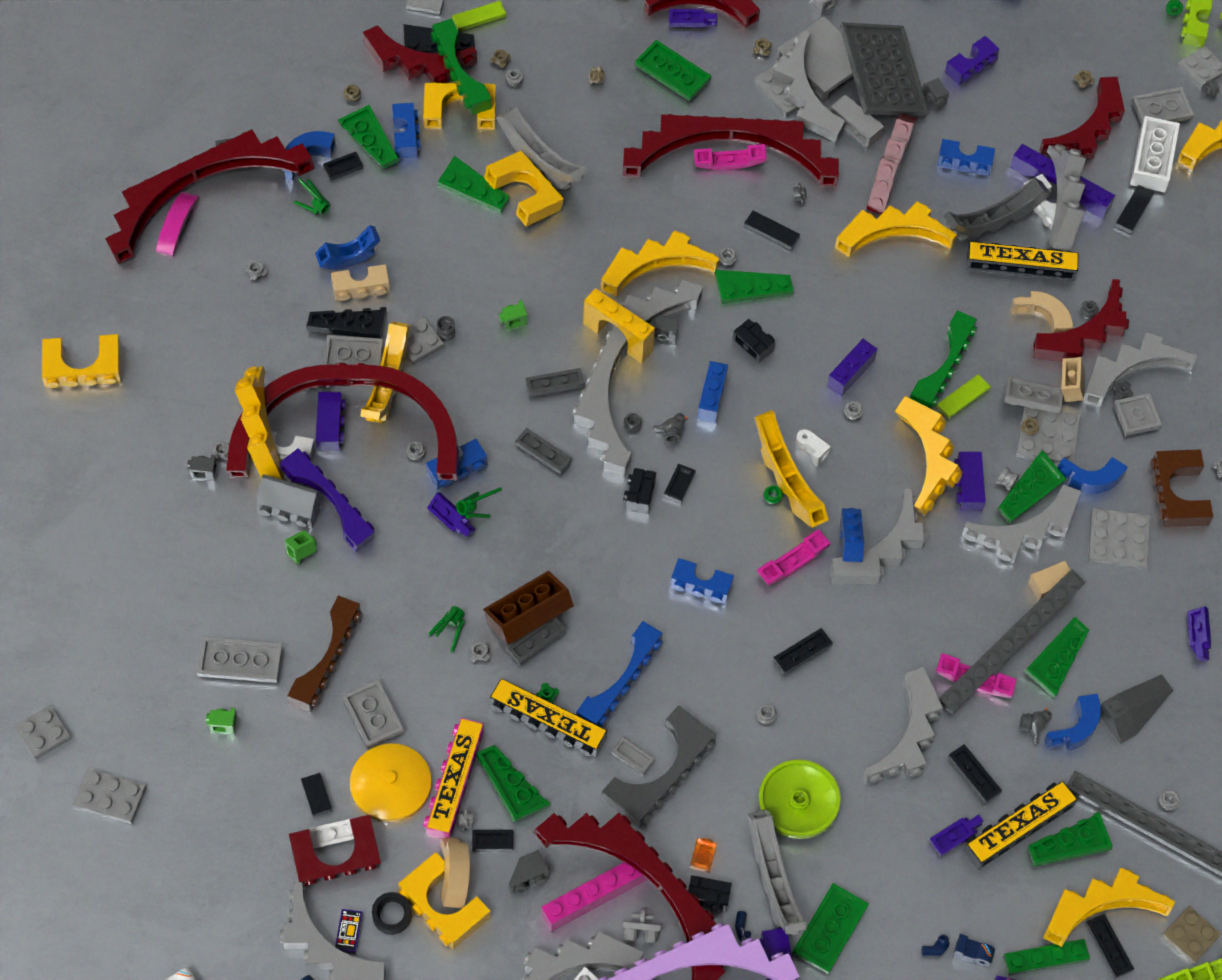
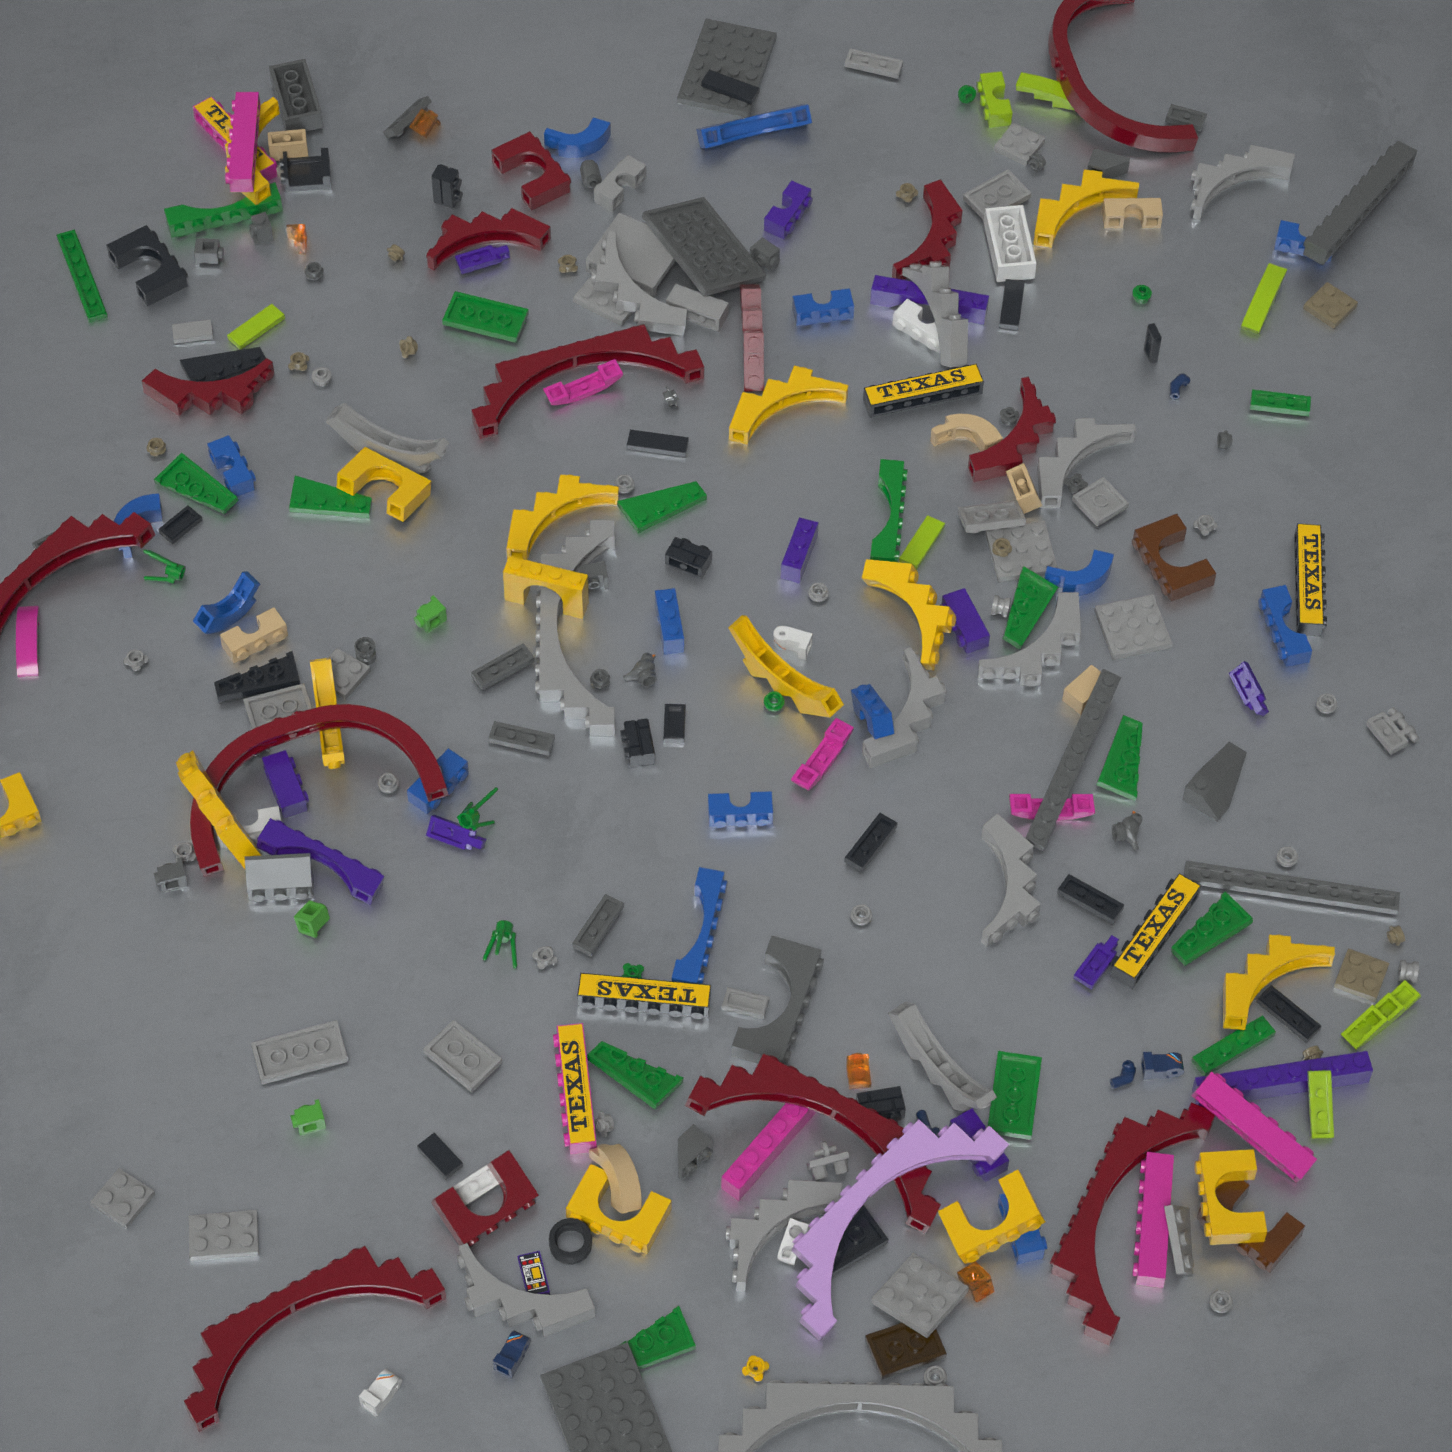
camera: 20 degrees left, 5 degrees down
reddish brown arch [287,595,362,712] -> none
yellow dish [350,743,432,823] -> none
yellow arch [423,82,496,129] -> none
green arch [430,18,491,115] -> none
black tile [472,830,513,852] -> none
reddish brown brick [483,570,574,645] -> none
lime dish [759,760,841,839] -> none
dark grey arch [944,177,1051,243] -> none
blue arch [1044,694,1101,751] -> none
none -> dark red arch [184,1246,446,1432]

